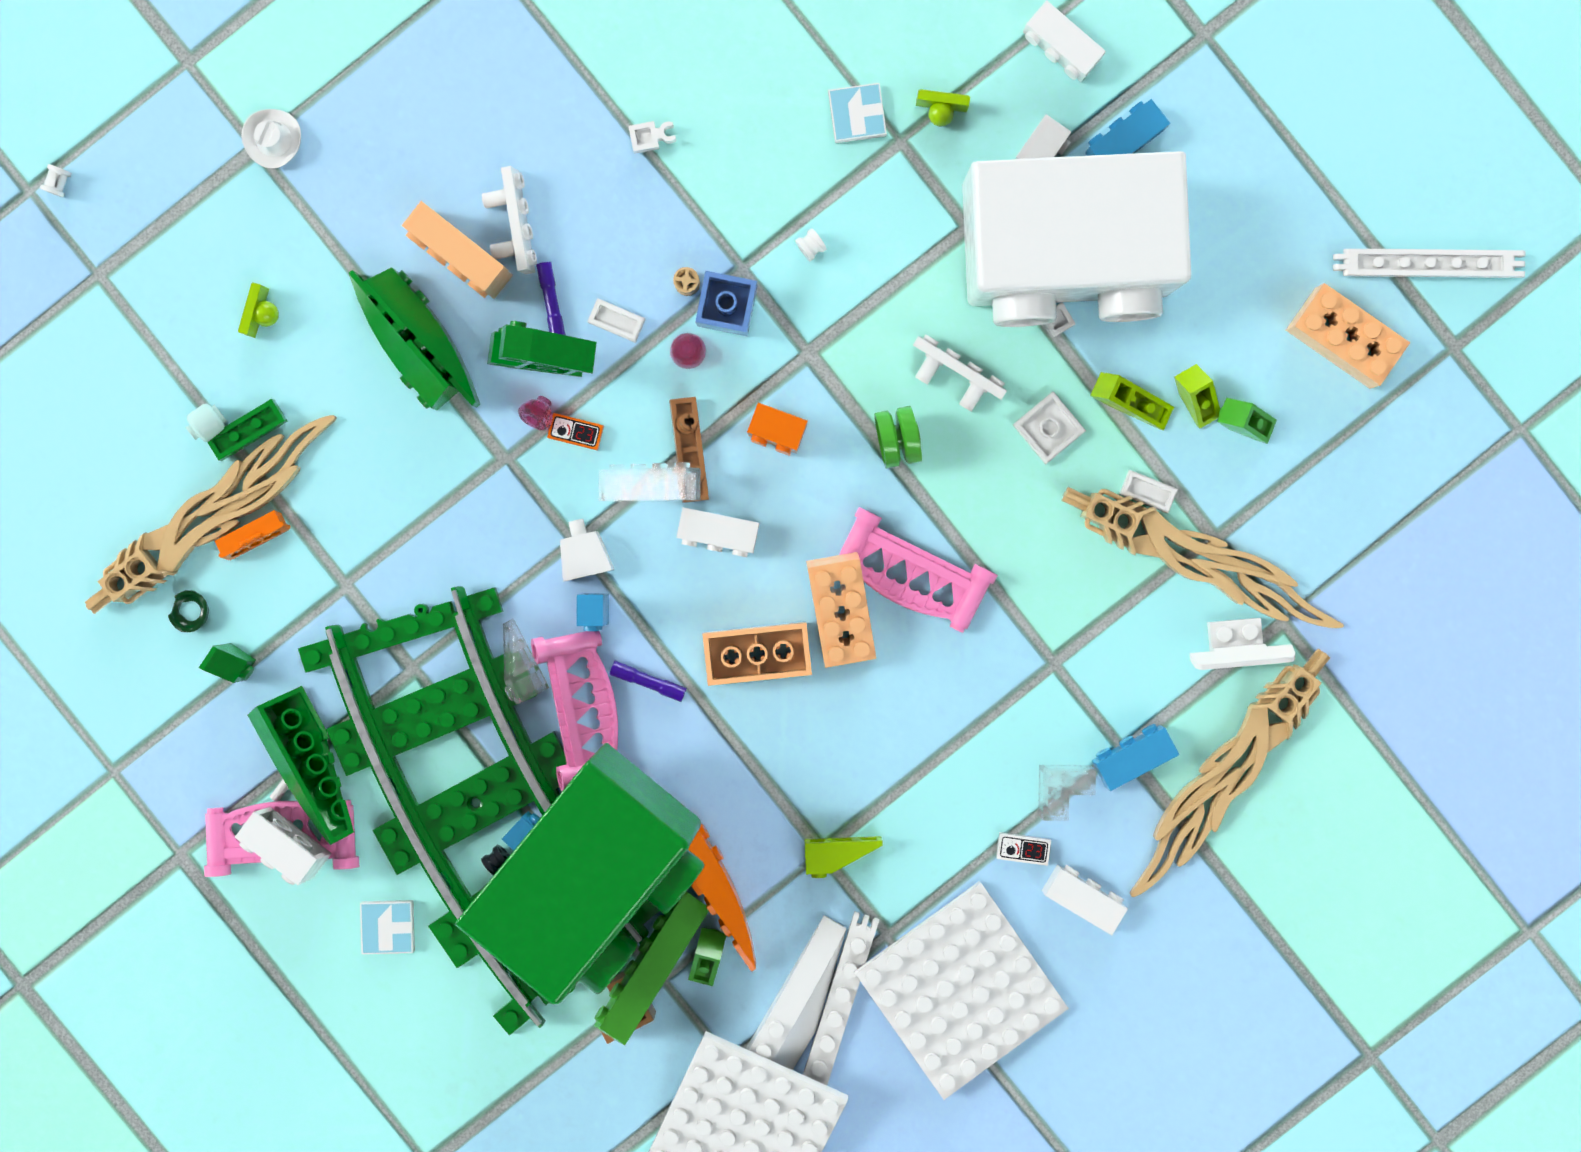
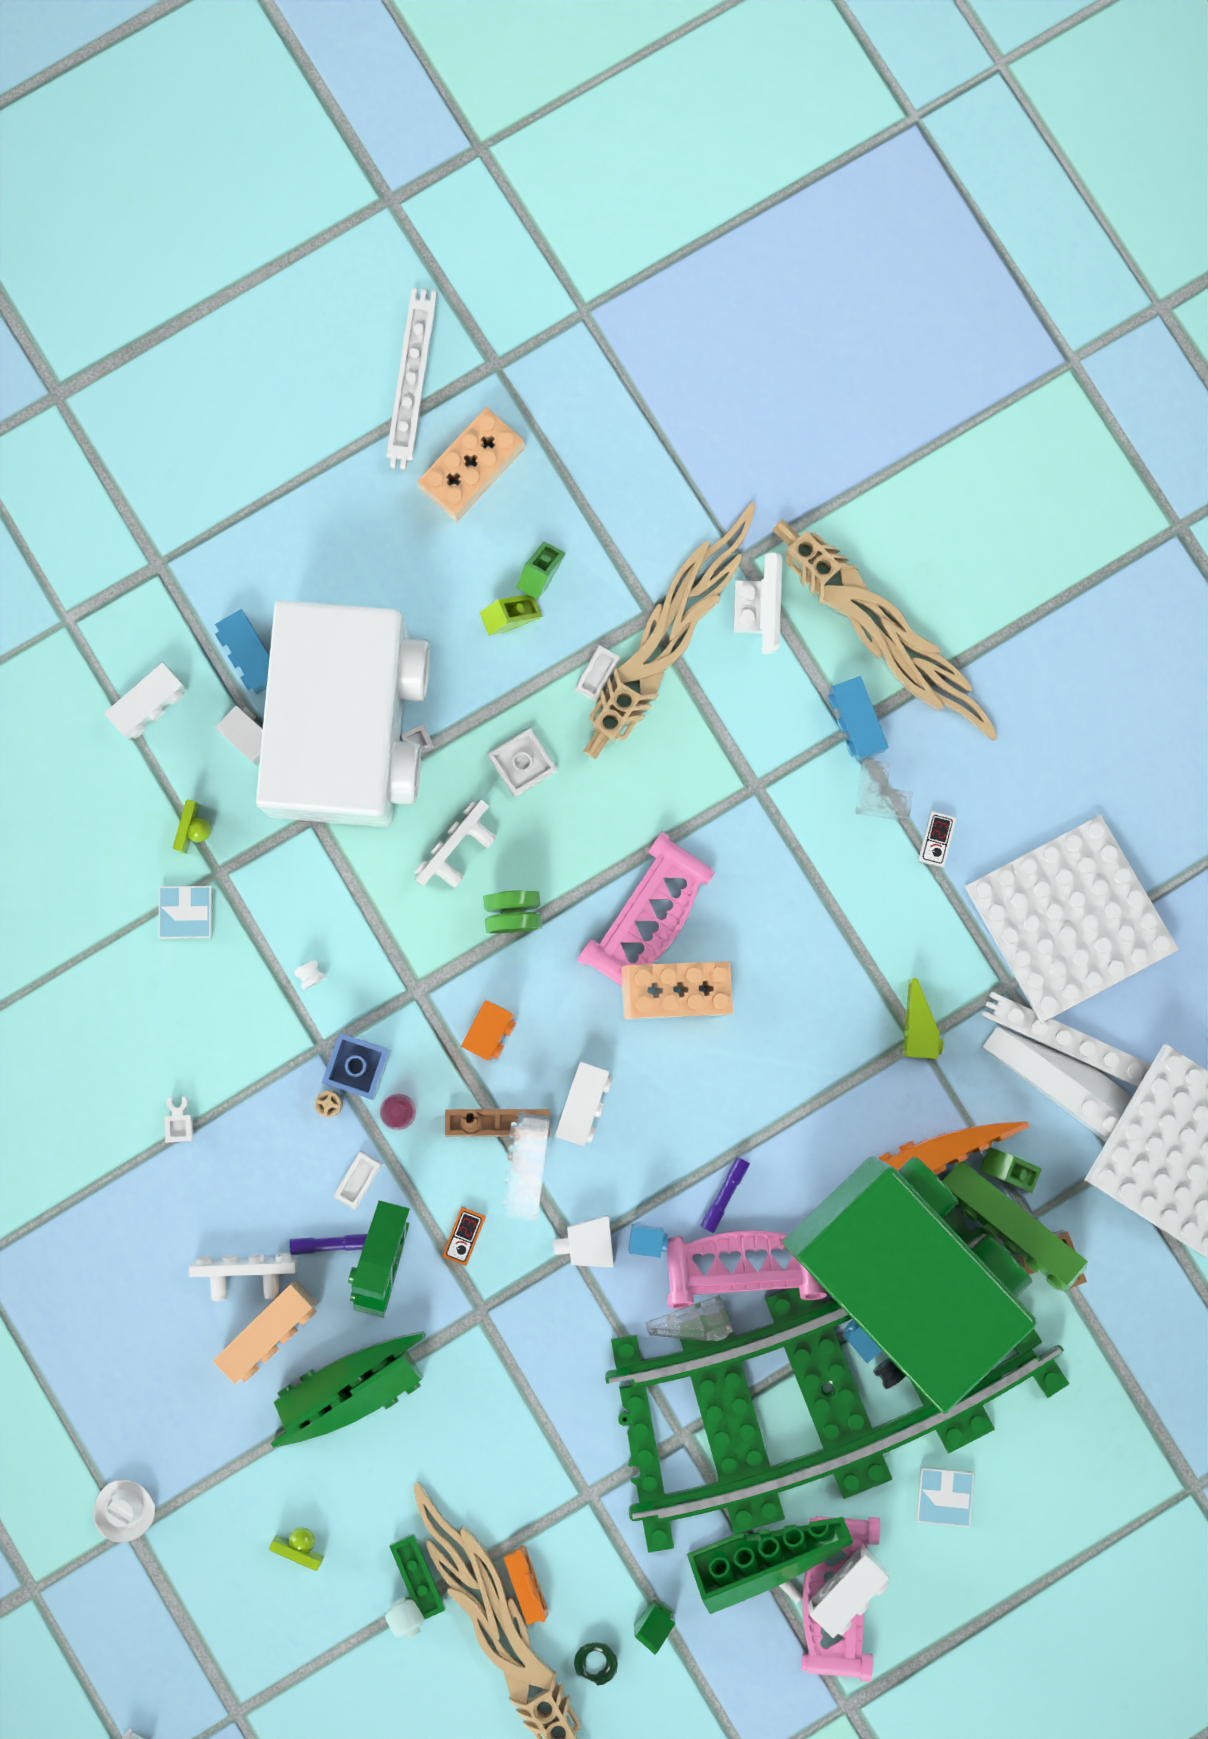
camera: 80 degrees left, 5 degrees down
clear pink brick [518,396,553,430] -> none
light nougat brick [702,622,812,686] -> none
white brick [1041,864,1128,935] -> none
lime slope [1090,372,1174,430] -> none

